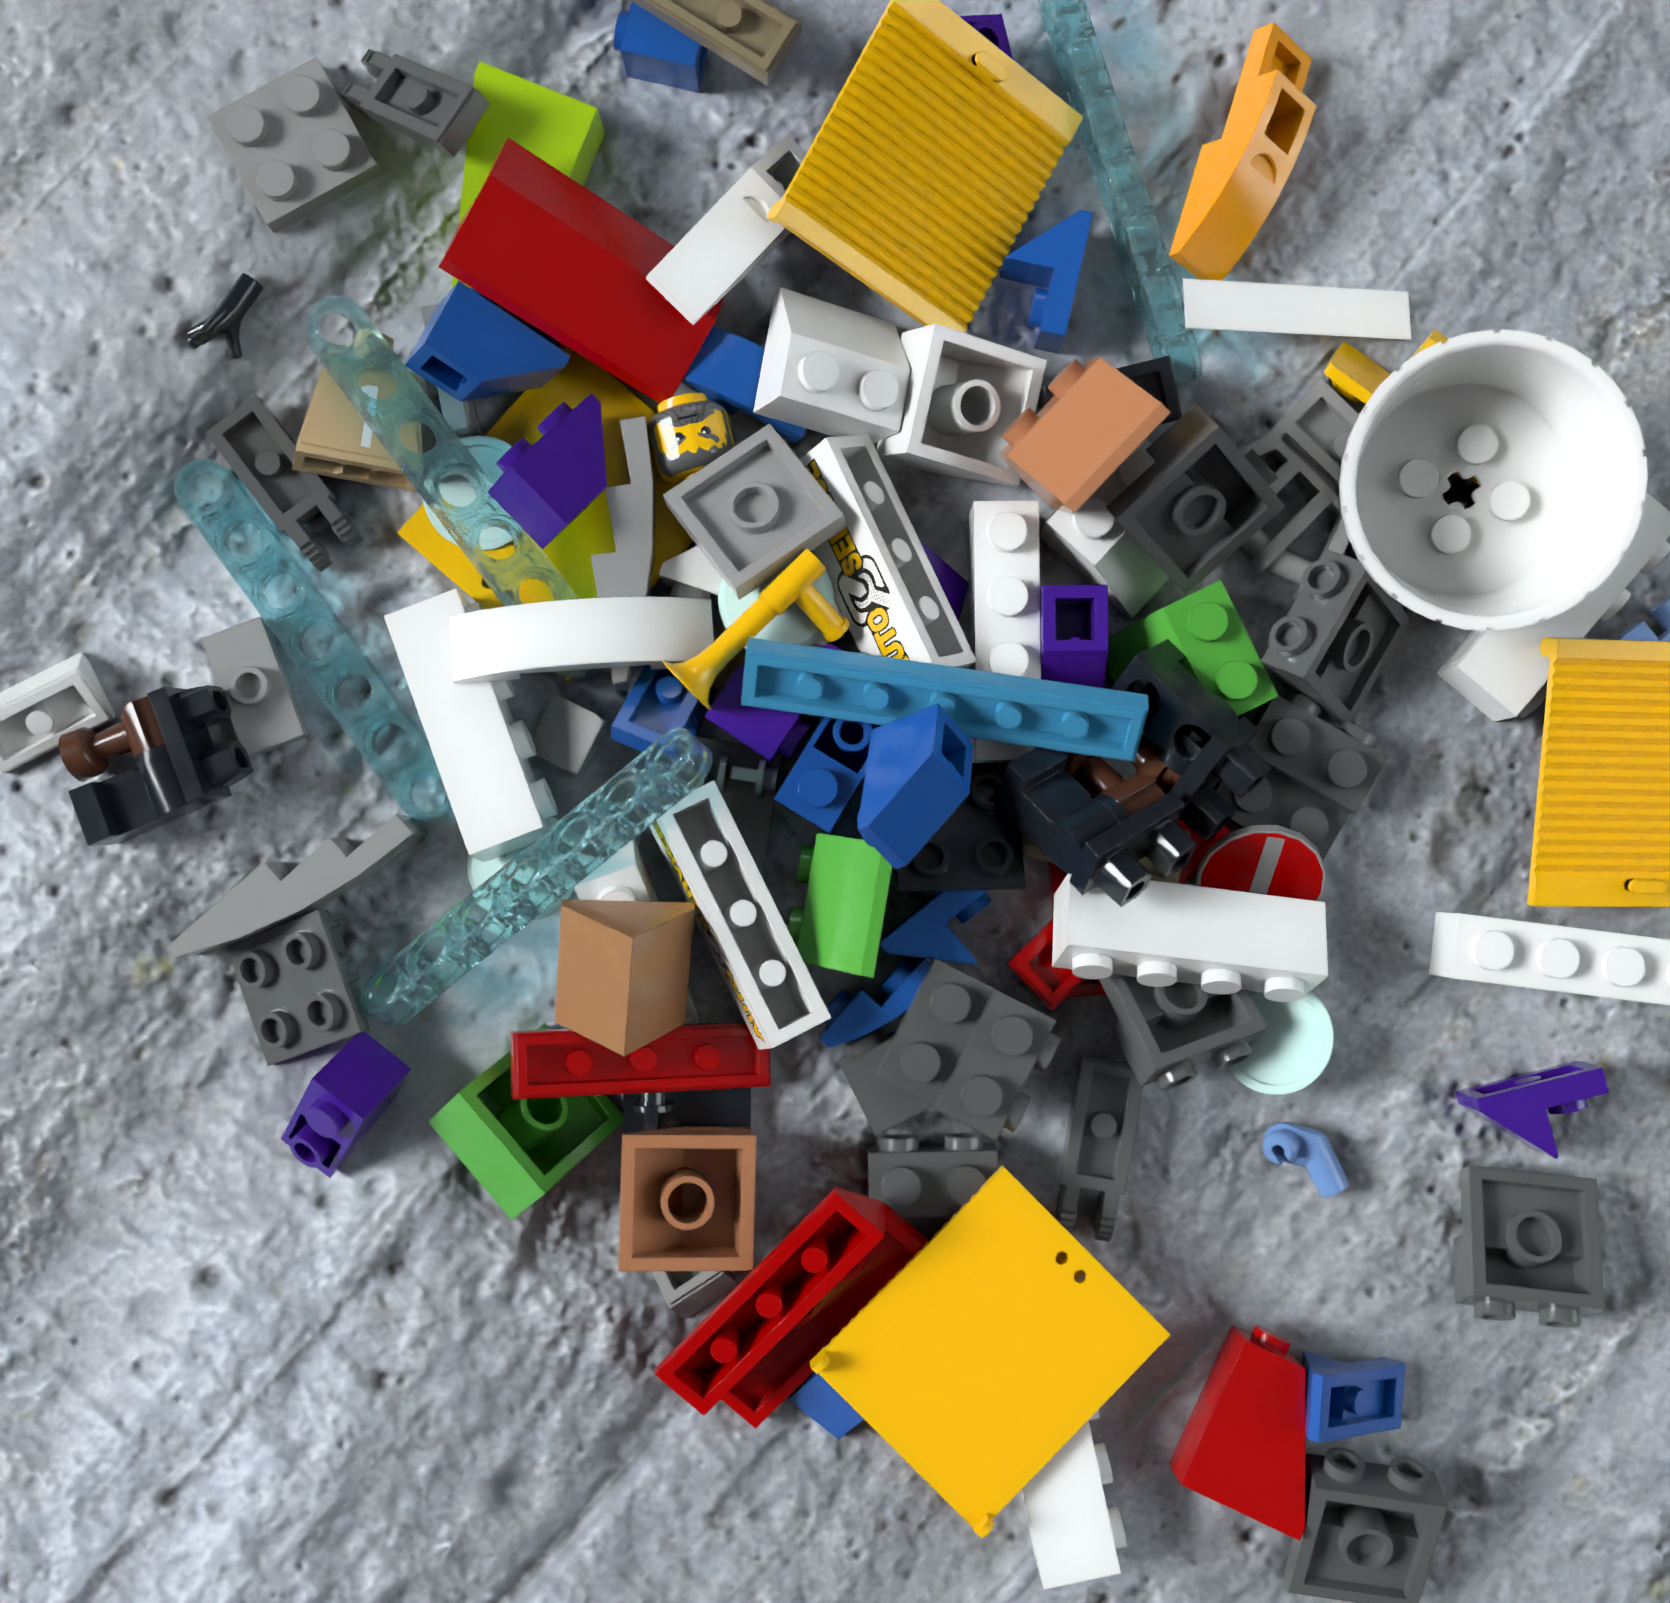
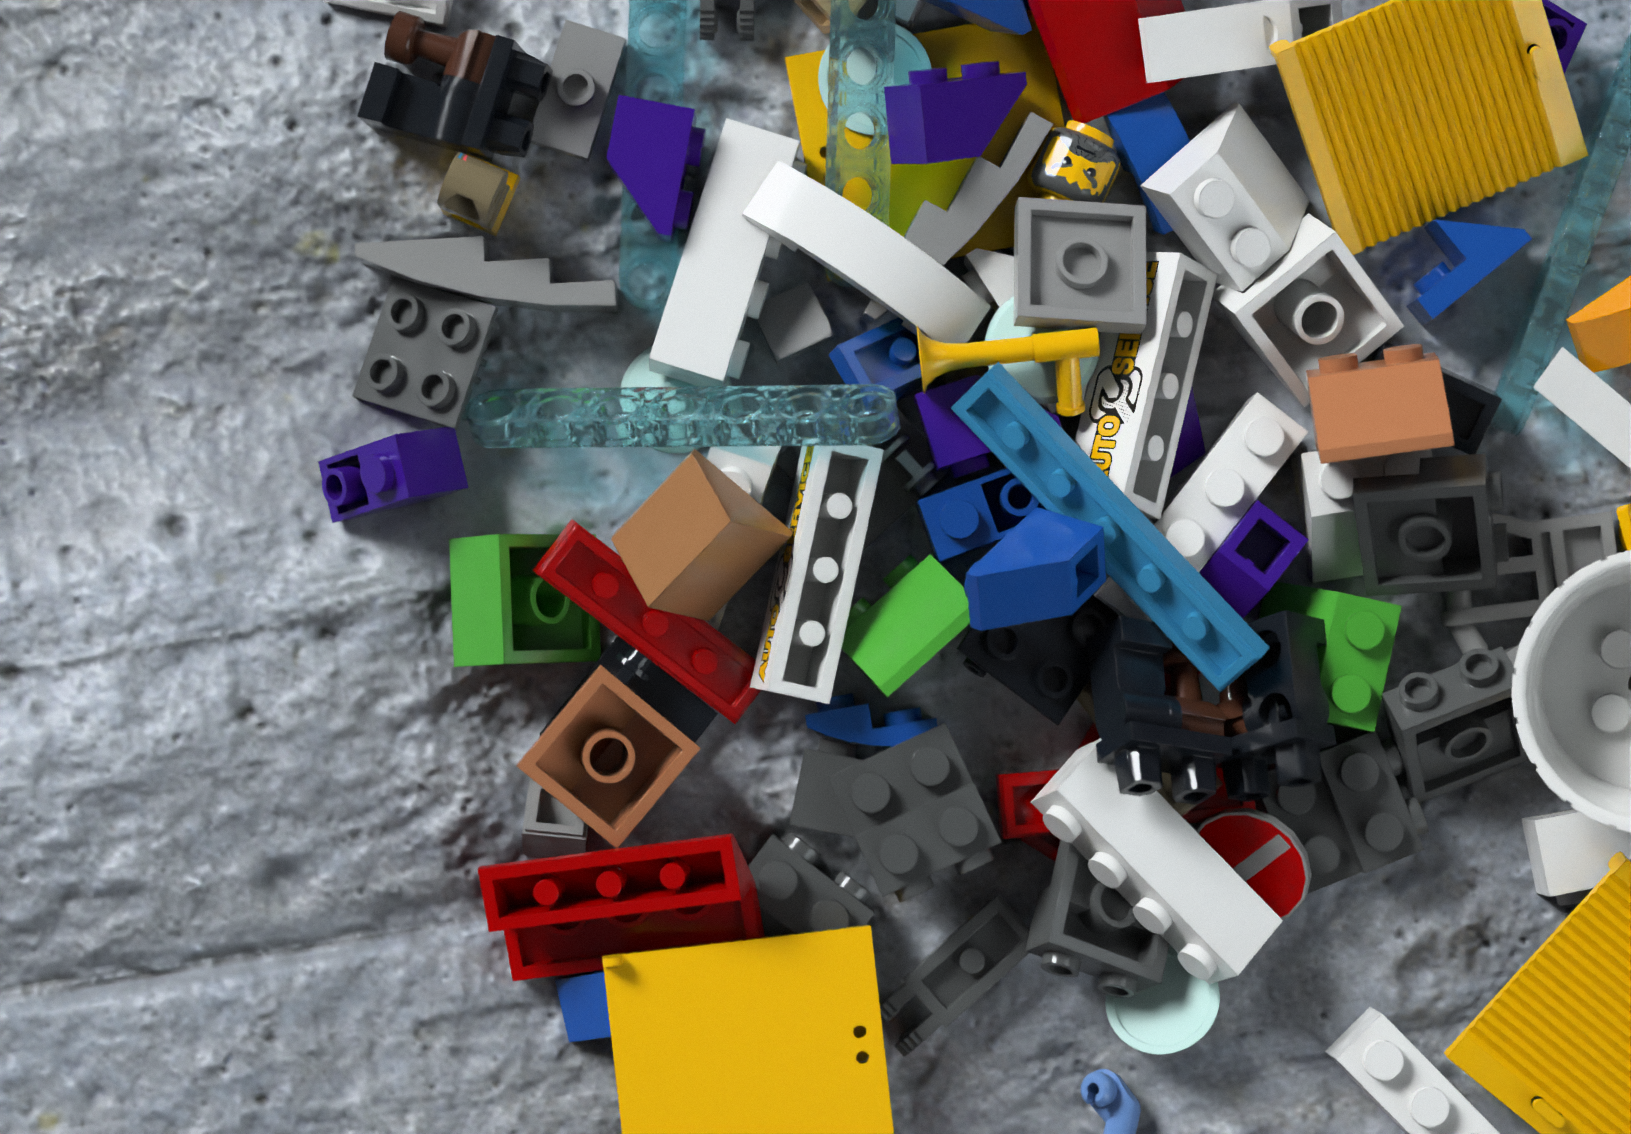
camera: 35 degrees right, 0 degrees up
blue slope [879,890,992,964] -> none
none -> dark tan leg [437,152,521,236]
none -> dark purple slope [606,95,706,244]

